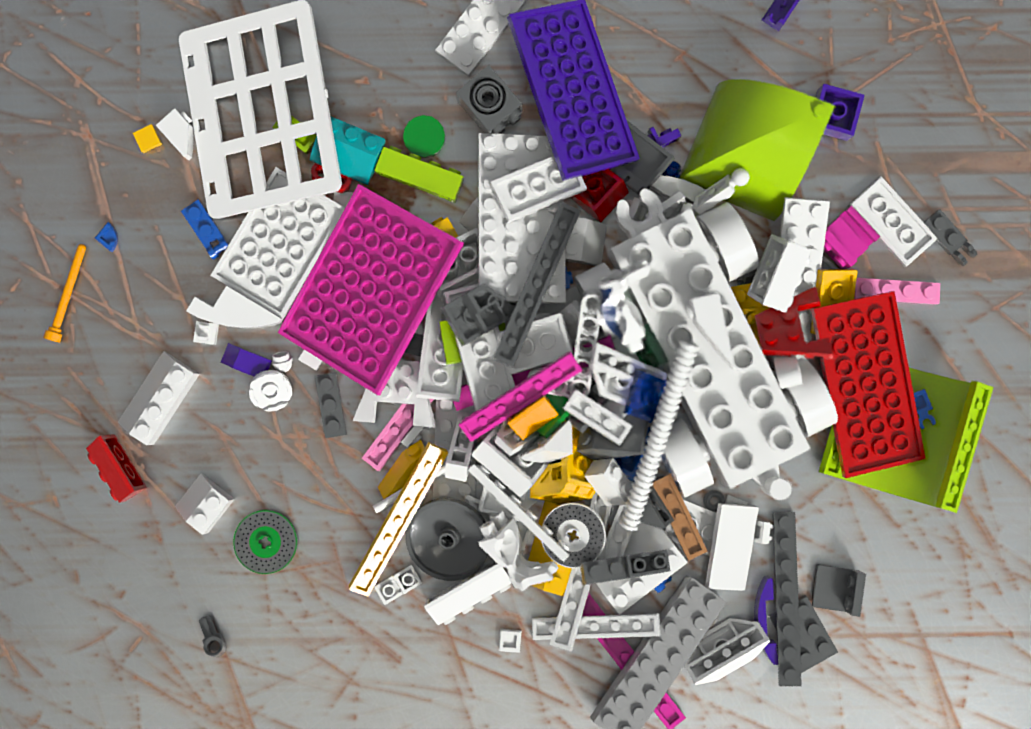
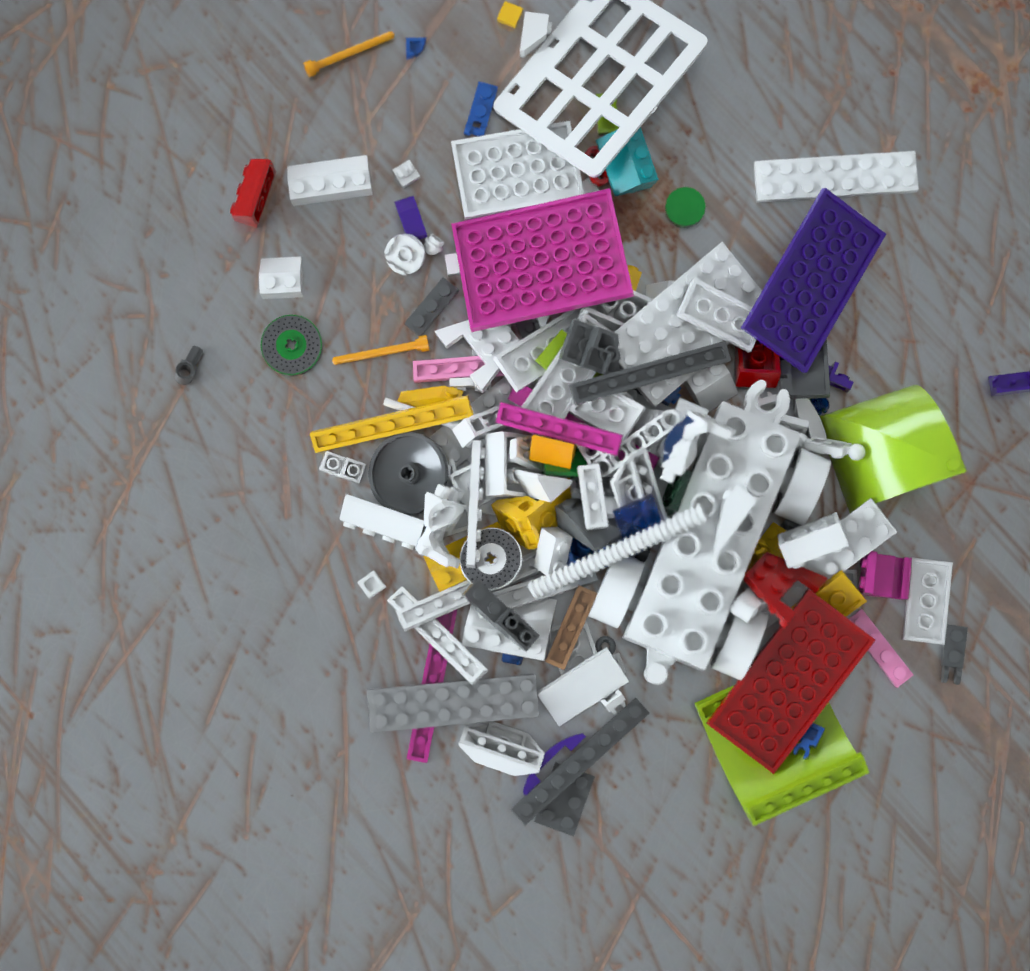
camera: 45 degrees right, 5 degrees down
white slope [186,286,285,329] -> none
lime brick [375,146,464,203] -> none
dark grey brick [456,65,522,134] -> none
dark grey slope [640,486,674,529] -> none
dark grey bracket [812,565,866,617] -> none
dark purple brick [815,84,865,141] -> none
none -> light orange piece [332,335,430,365]

